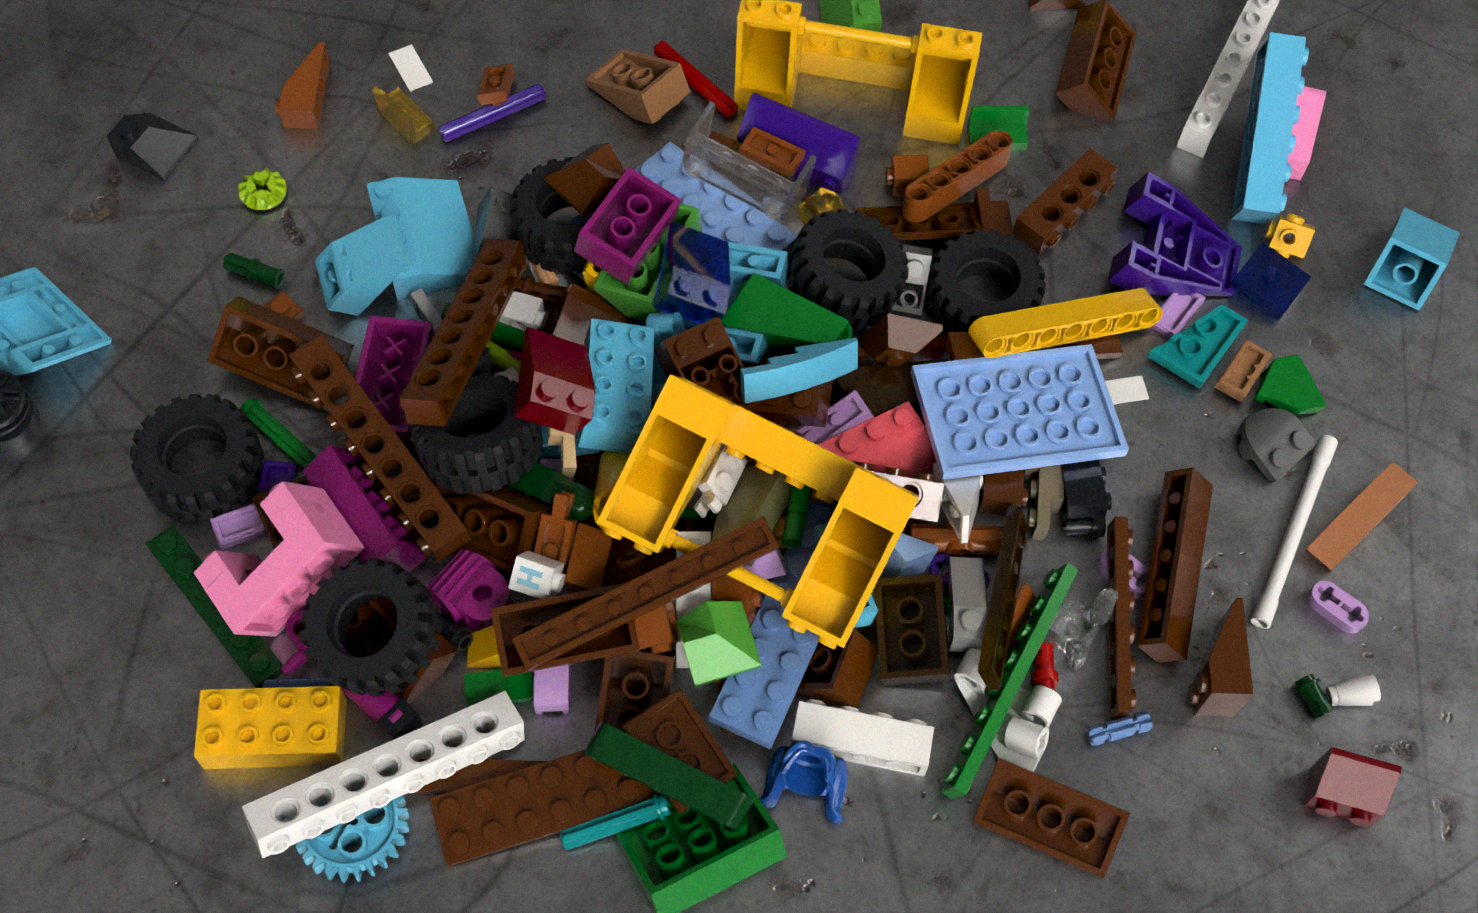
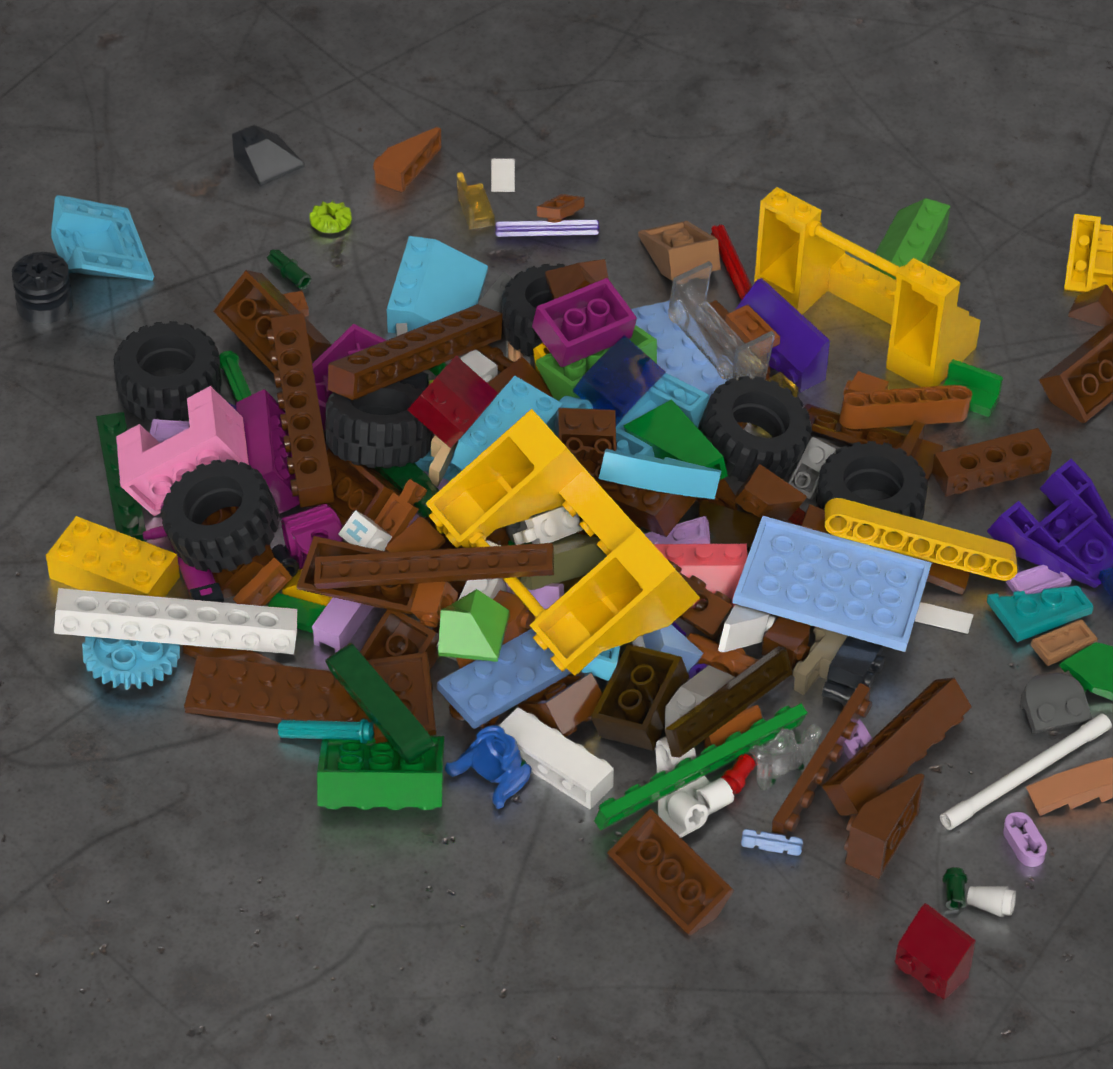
camera: 30 degrees right, 15 degrees down
medium azure slope [315,213,409,316] -> none
none -> dark orange plate [233,558,293,606]

